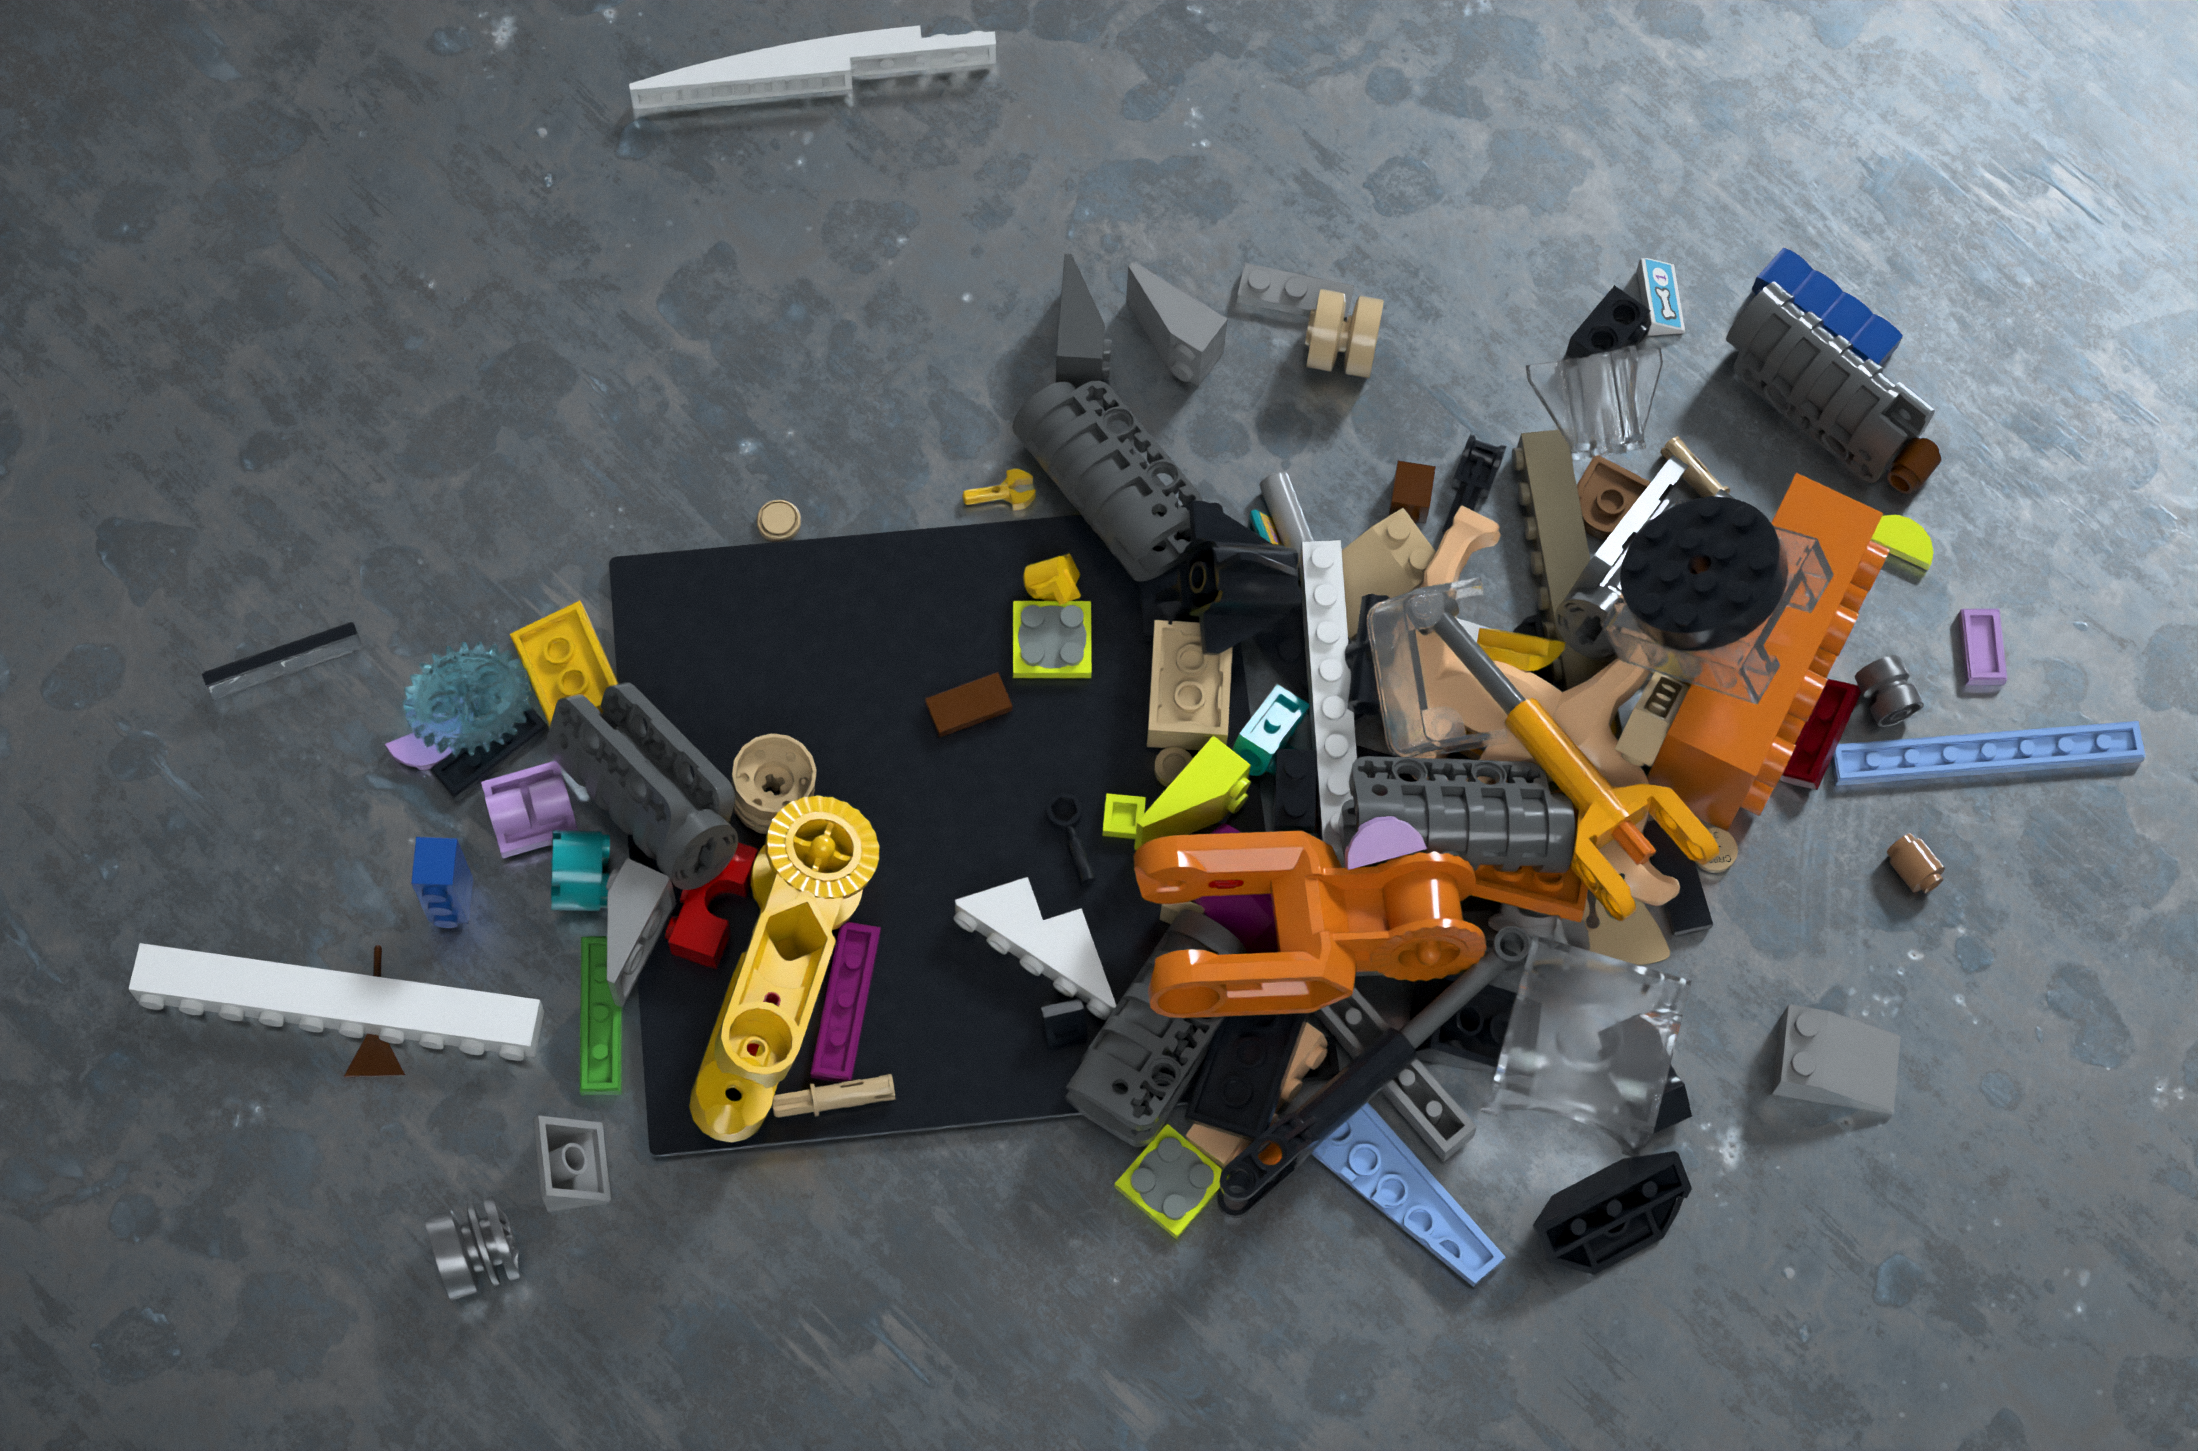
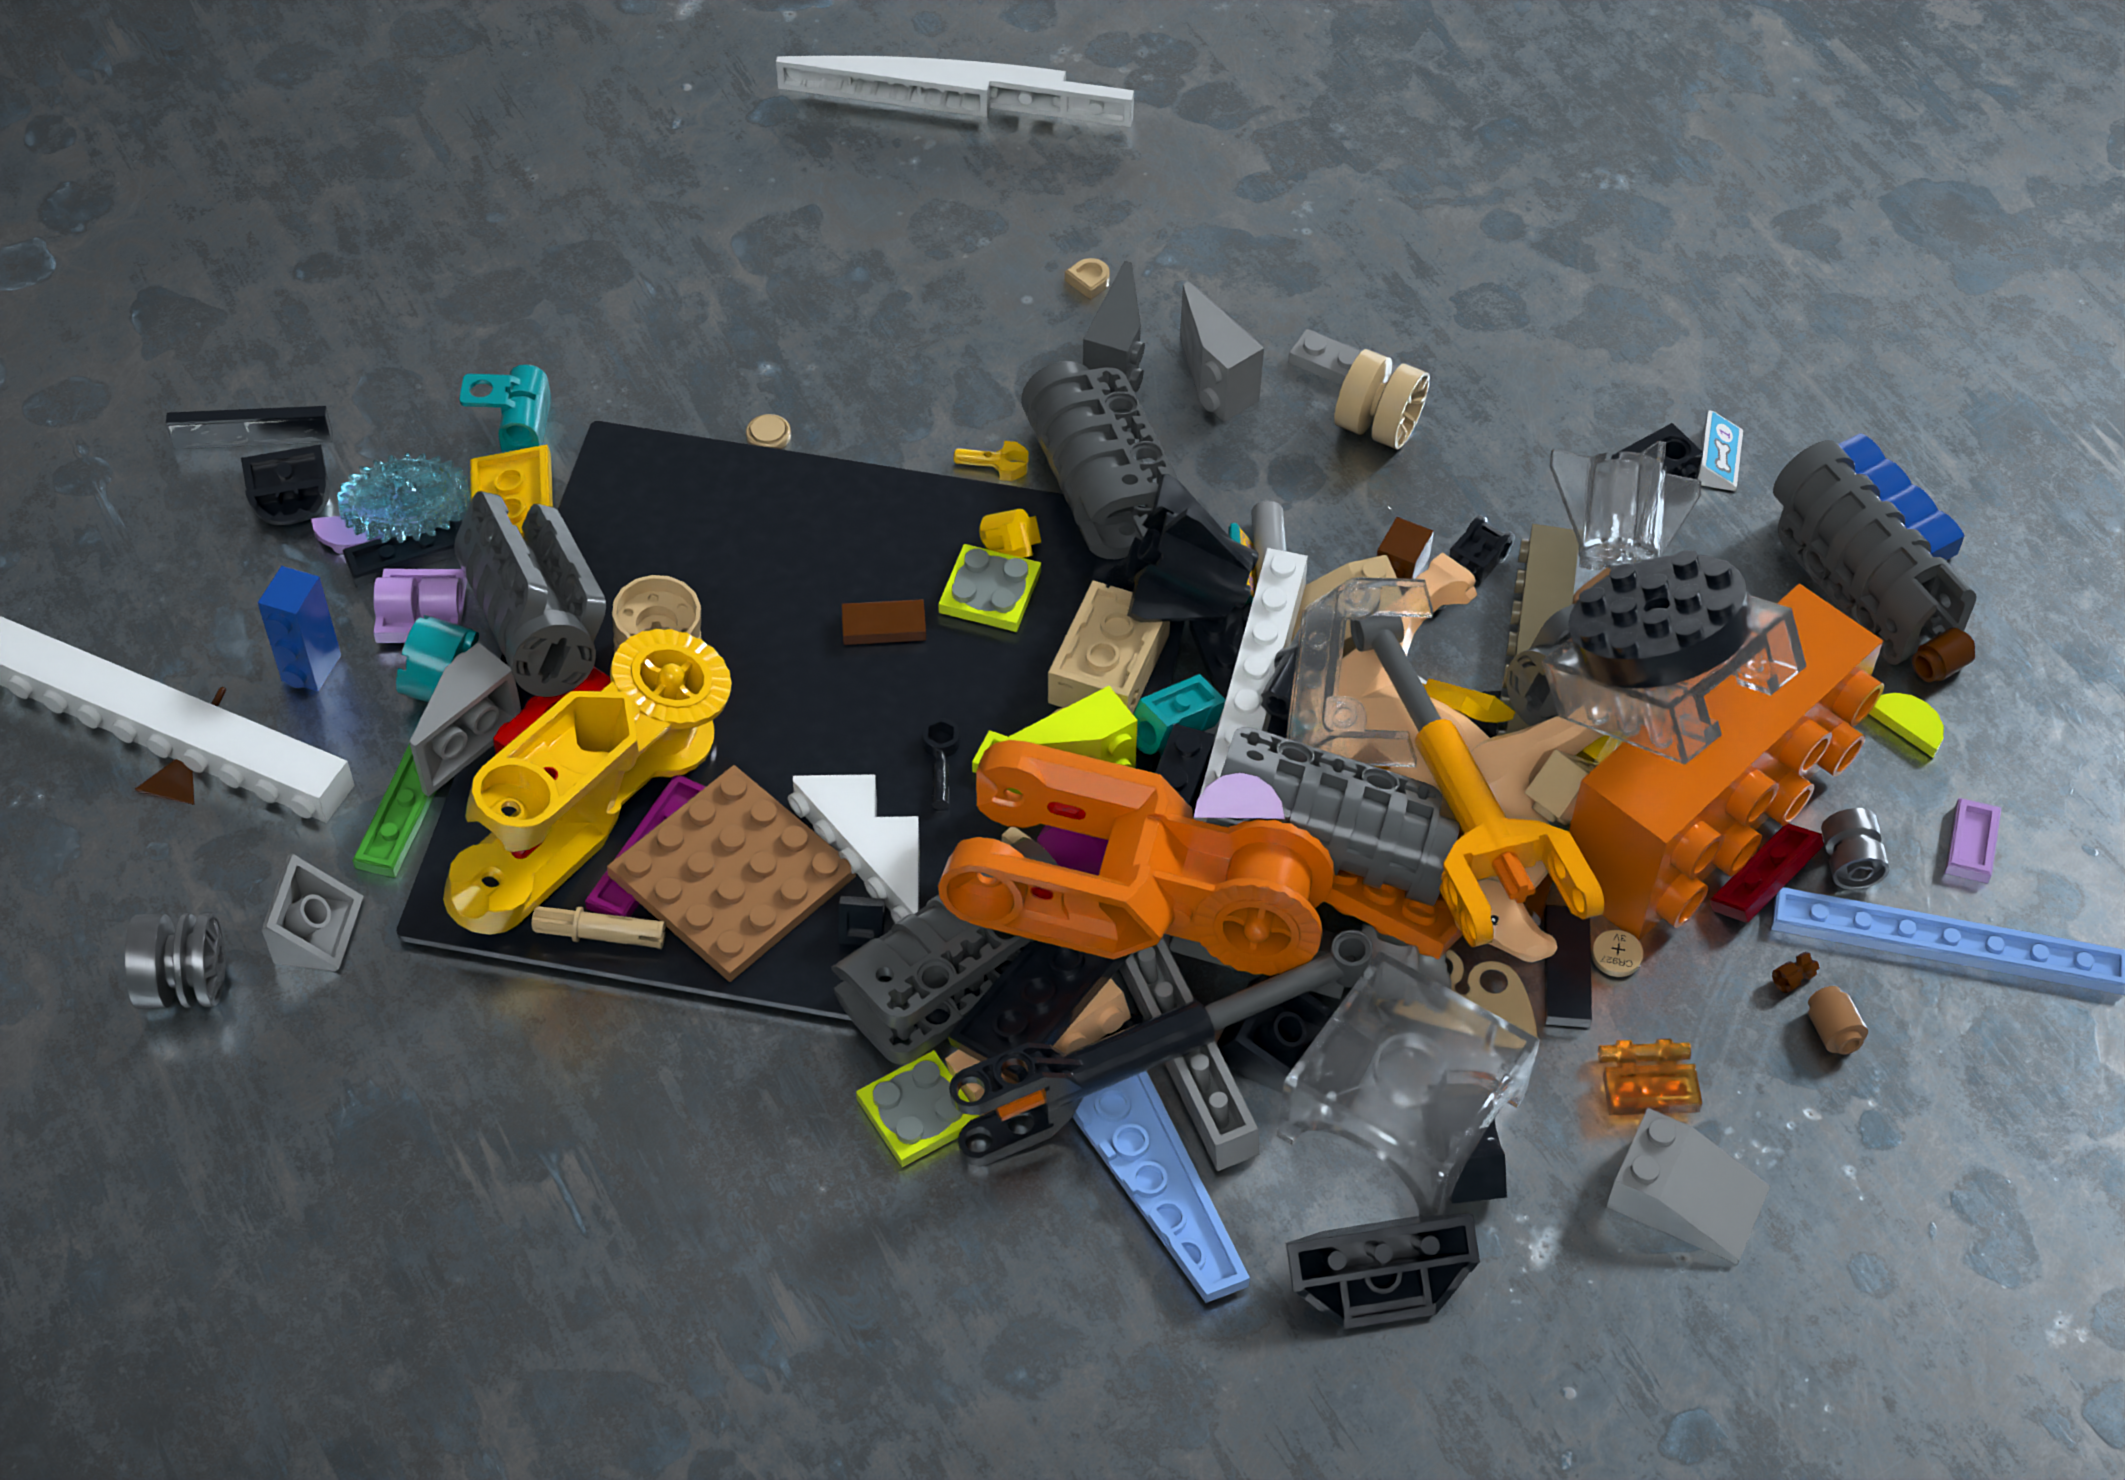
camera: 20 degrees right, 15 degrees down
none -> black slope [241,444,330,525]
none -> teal piece [459,364,551,453]
none -> medium nougat plate [607,765,856,982]
none -> tan tile [1064,258,1110,300]
none -> clear orange plate [1598,1038,1703,1115]
none -> reddish brown piece [1772,952,1820,993]

